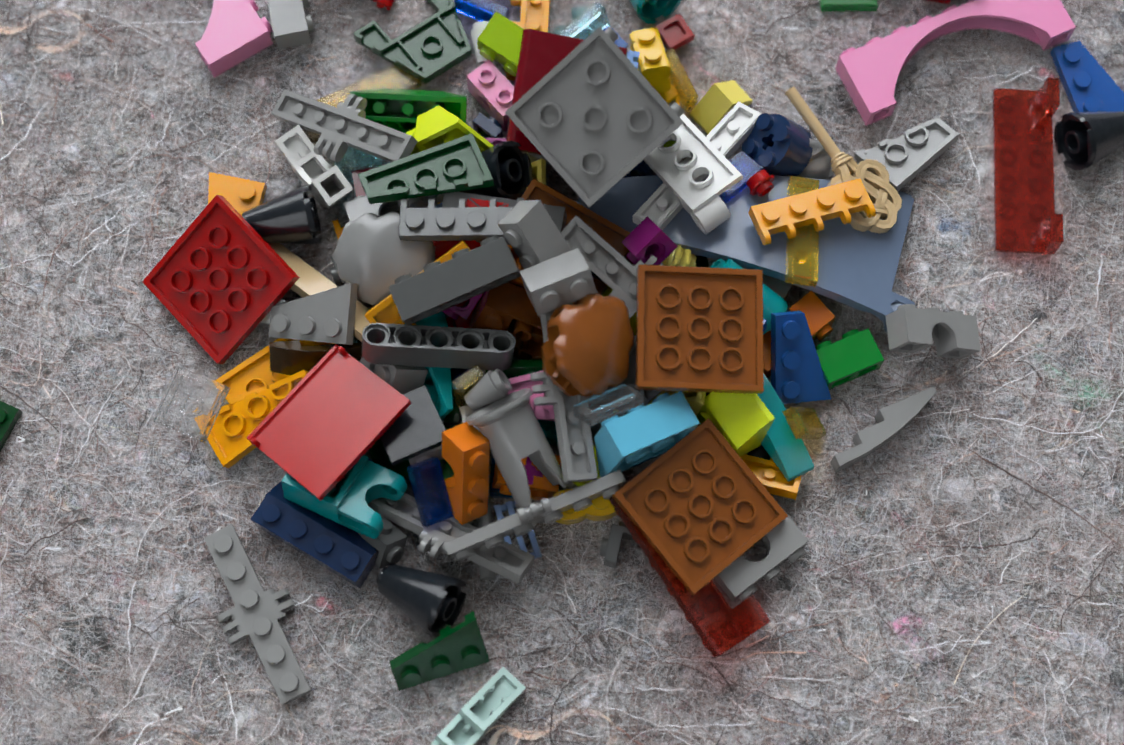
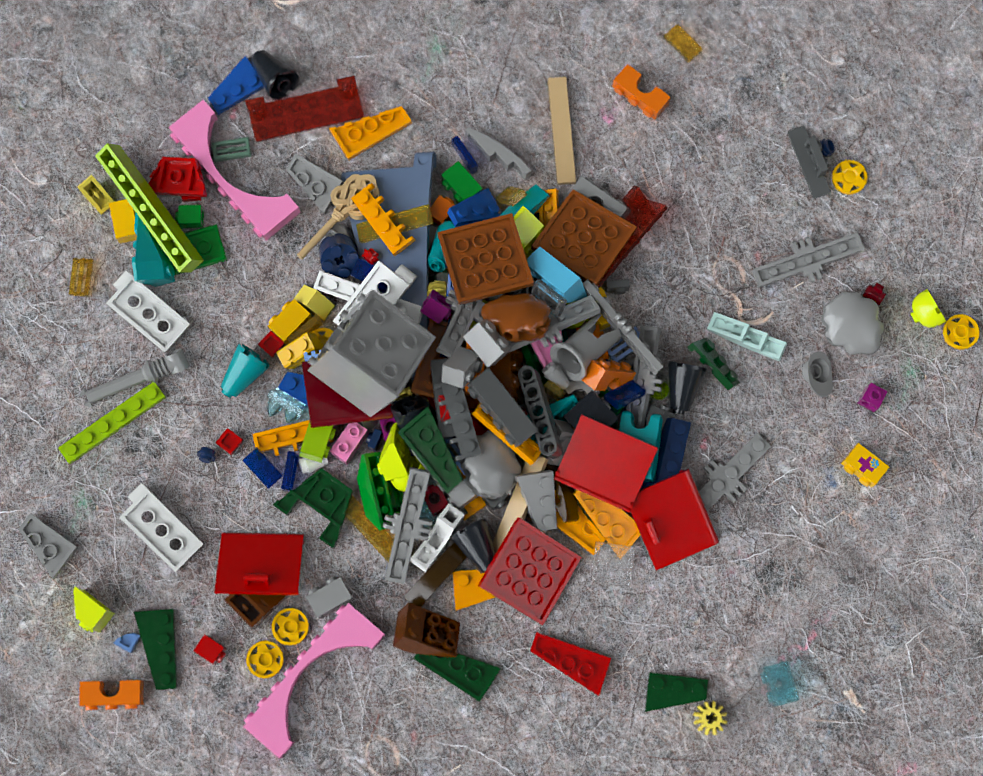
camera: 110 degrees left, 5 degrees up
light grey arch [886,304,981,359] -> none
none -> sand green tile [212,137,252,162]
none -> yellow brick [268,299,312,345]
none -> light orange wing [329,106,412,161]
none -> reddish brown slope [393,603,460,658]
none -> dark brown slope [404,543,467,607]
none -> dark green wing [413,653,501,702]
none -> clear blue tile [451,136,478,175]
none -> red wing [530,632,611,696]
none -> tan tile [547,77,576,185]
none -> orange arch [612,64,671,120]
none -> red container [630,468,719,571]
none -> clear neon green tile [650,382,669,401]

